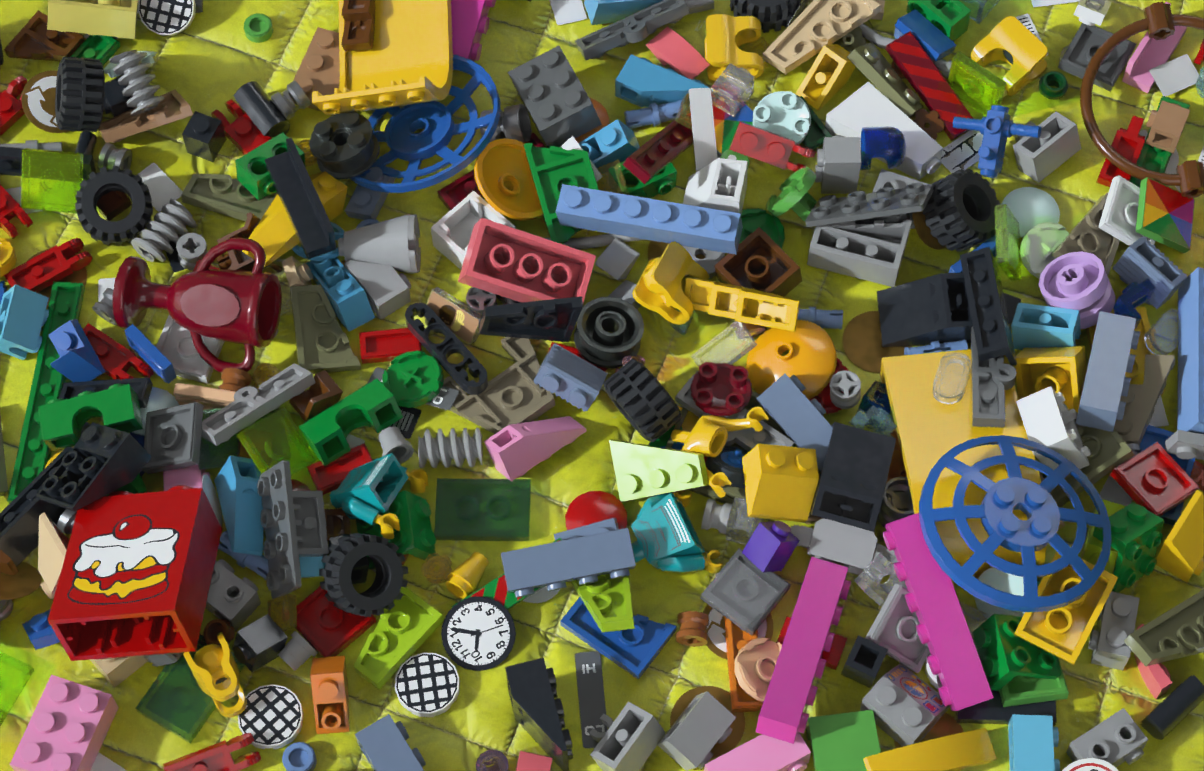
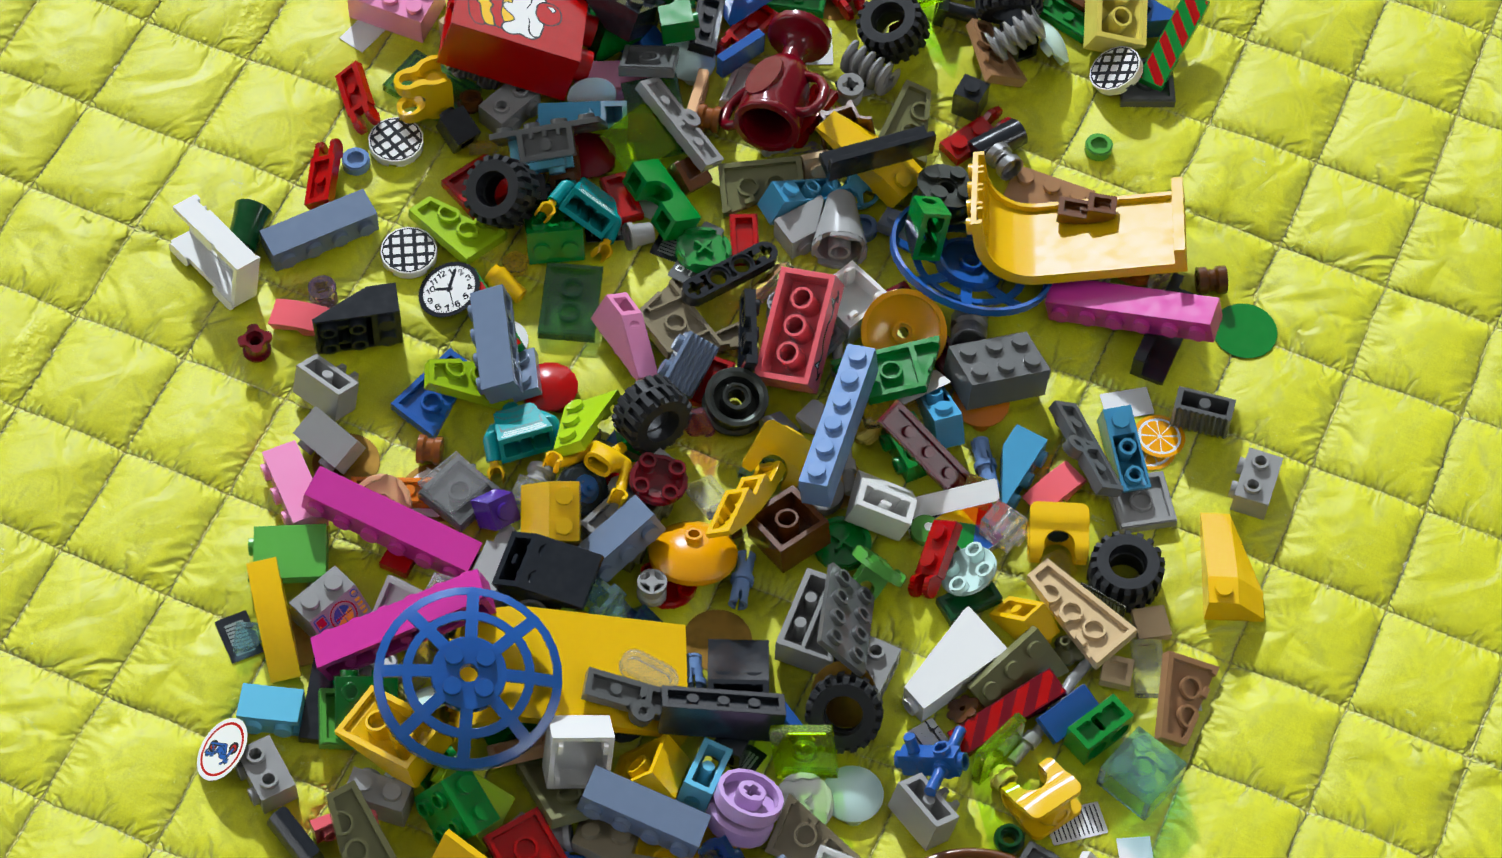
camera: 90 degrees right, 5 degrees down
flat silver wheel [98,143,132,171] -> none
white sticker [138,163,183,212] -> none
green brick [235,132,306,201] -> none
clear yellow plate [252,363,281,391] -> none
light grey piece [278,631,318,671] -> none
orange slope [310,656,350,734] -> none
light grey piece [418,428,483,468] -> none
dark grey sticker [575,651,608,748] -> none
light grey brick [815,135,861,194] -> none
black brick [841,635,888,688] -> none
clear blue helmet [860,126,906,170] -> none
none -> green torso [905,195,951,261]

